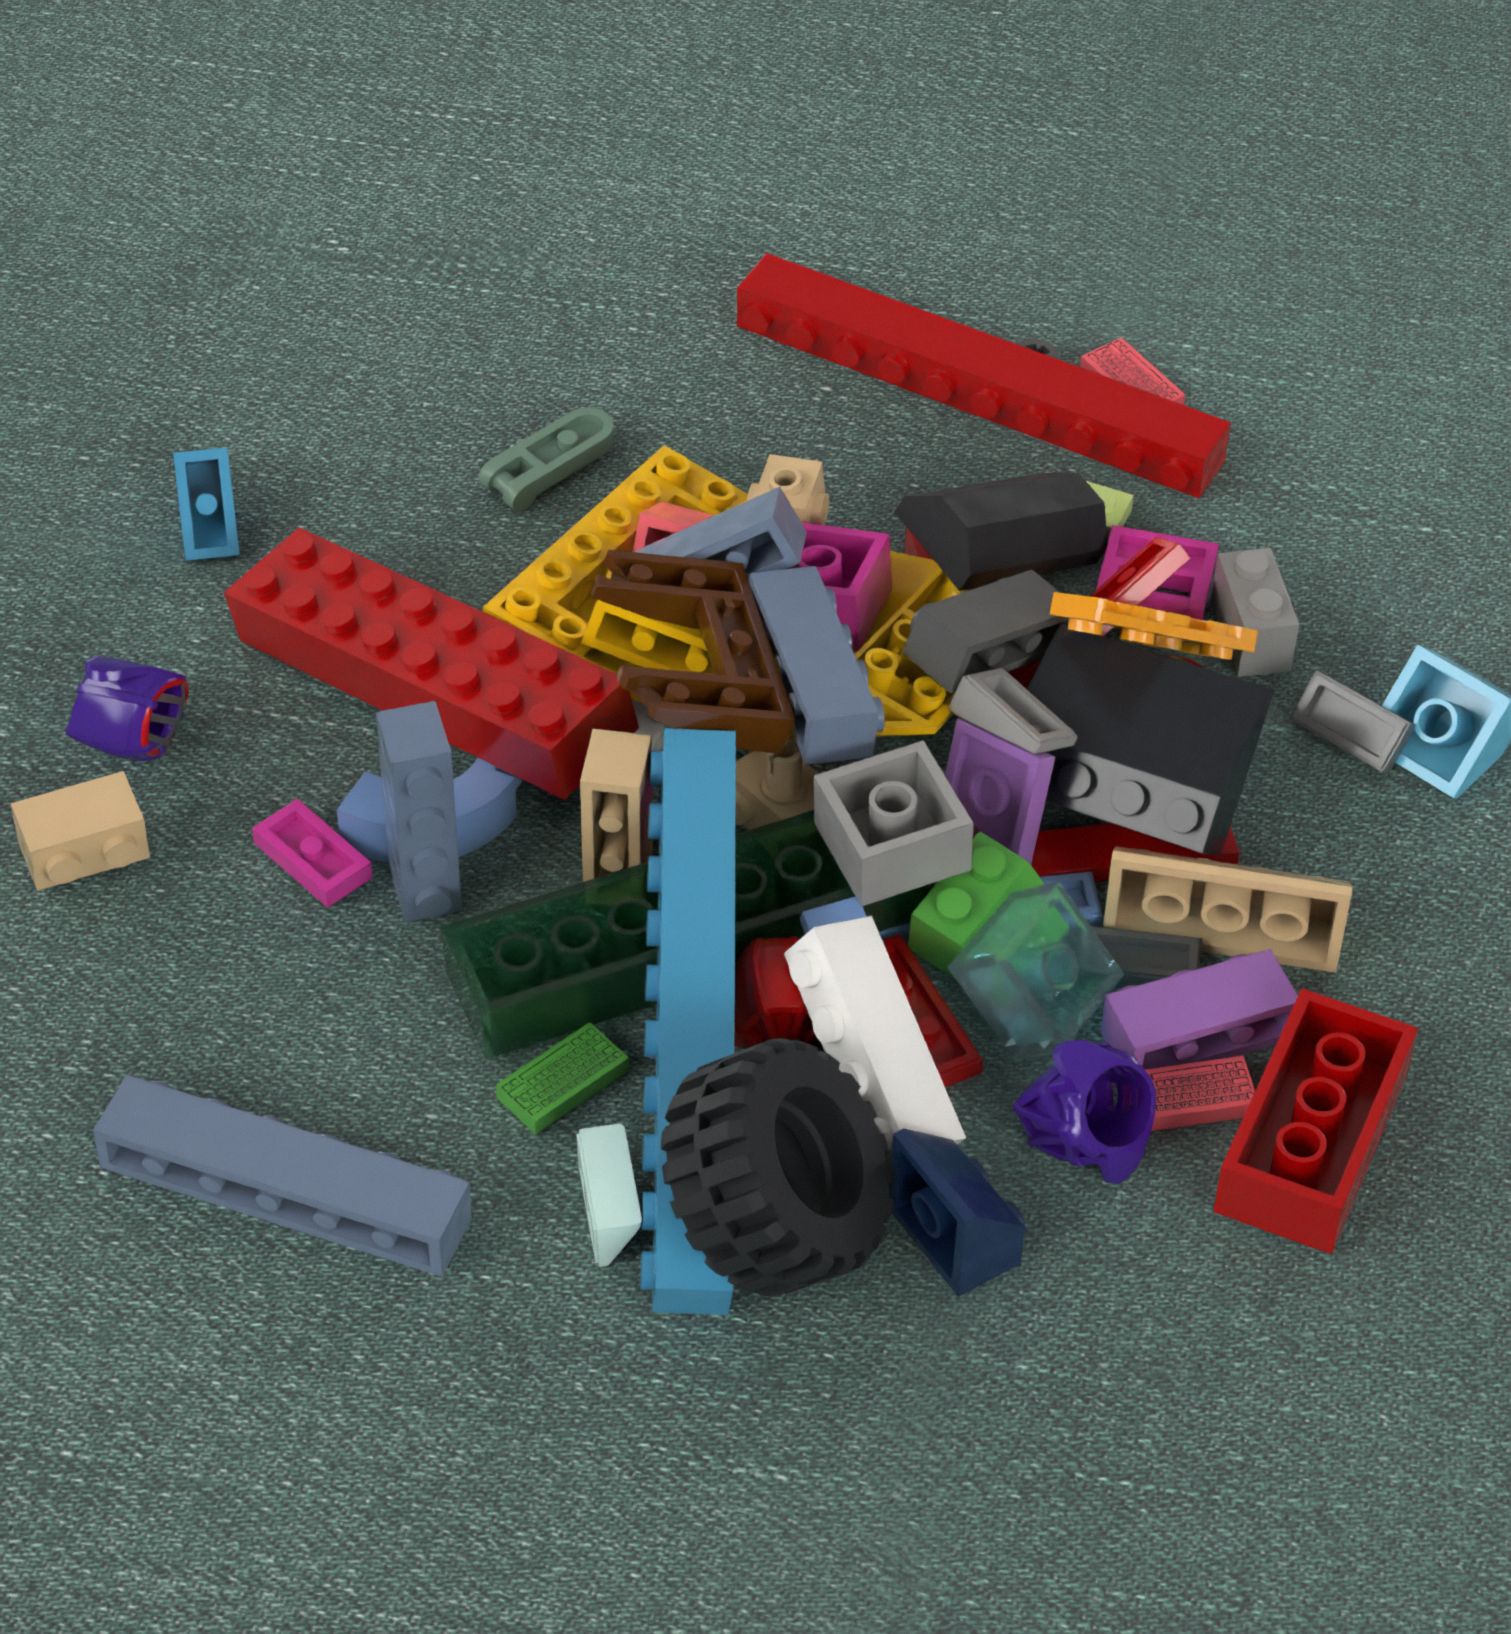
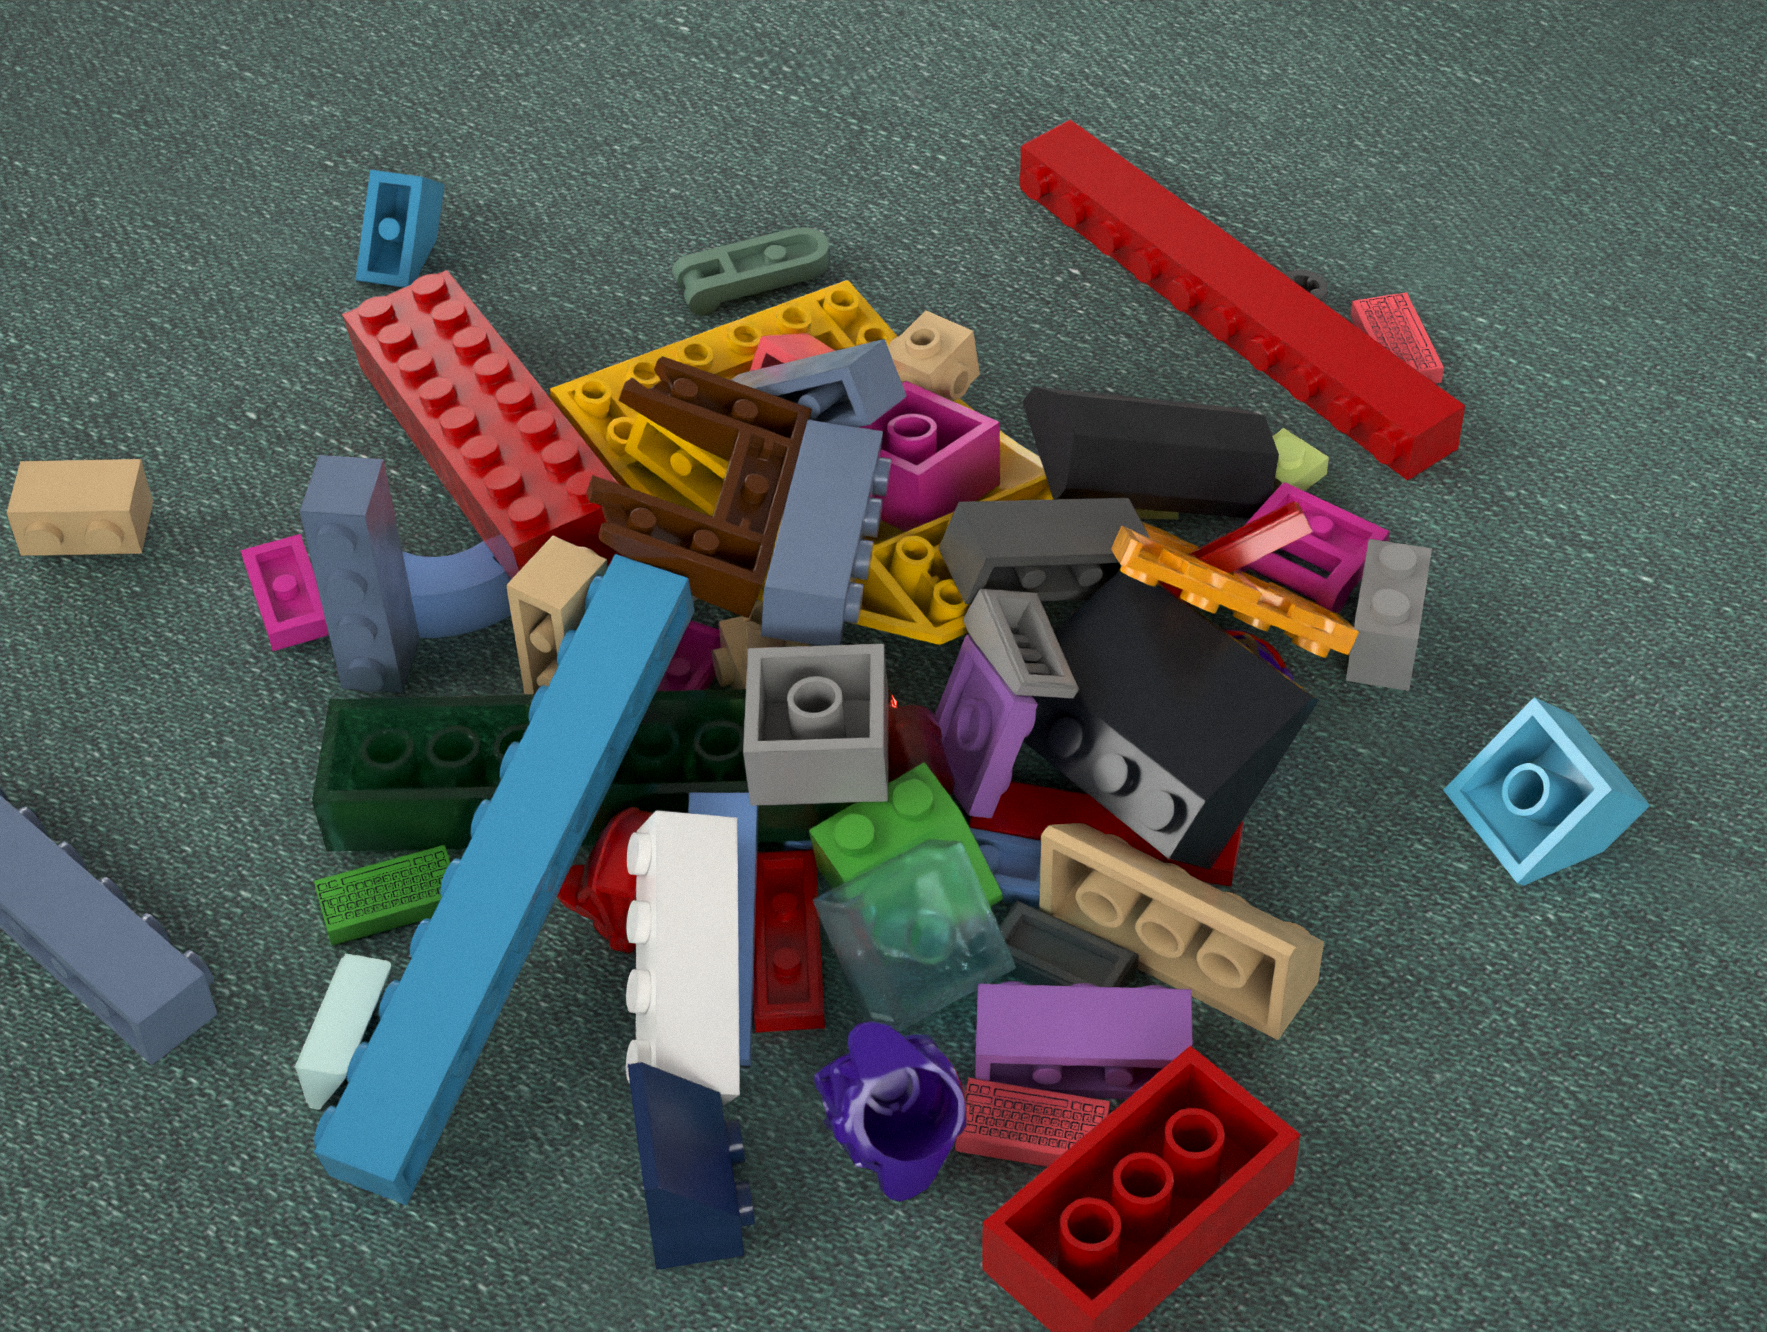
camera: 25 degrees right, 0 degrees up
dark purple piece [65,655,189,761] -> none
black tyre [661,1038,894,1296] -> none
tile [1289,670,1416,774] -> none

